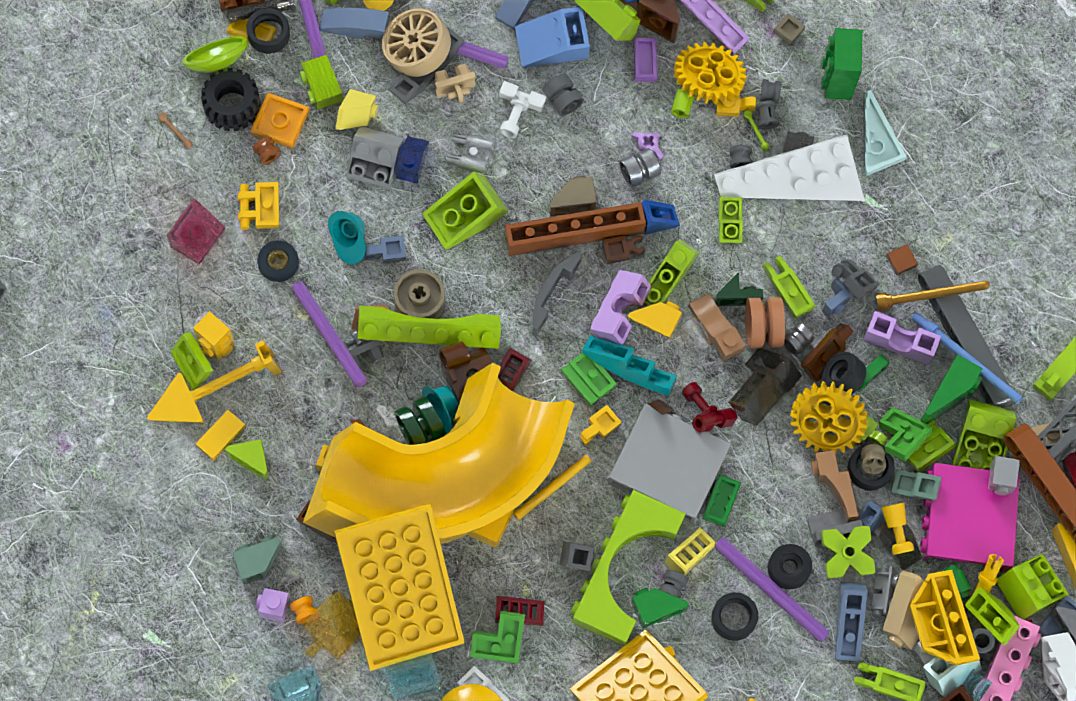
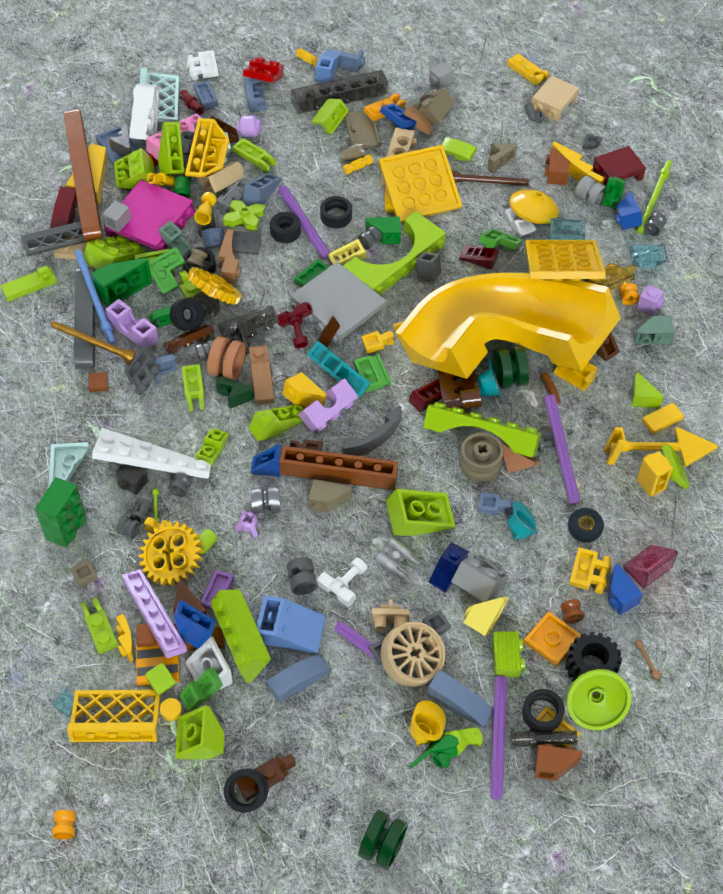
camera: 155 degrees left, 15 degrees down
none -> blue slope [608,564,643,615]

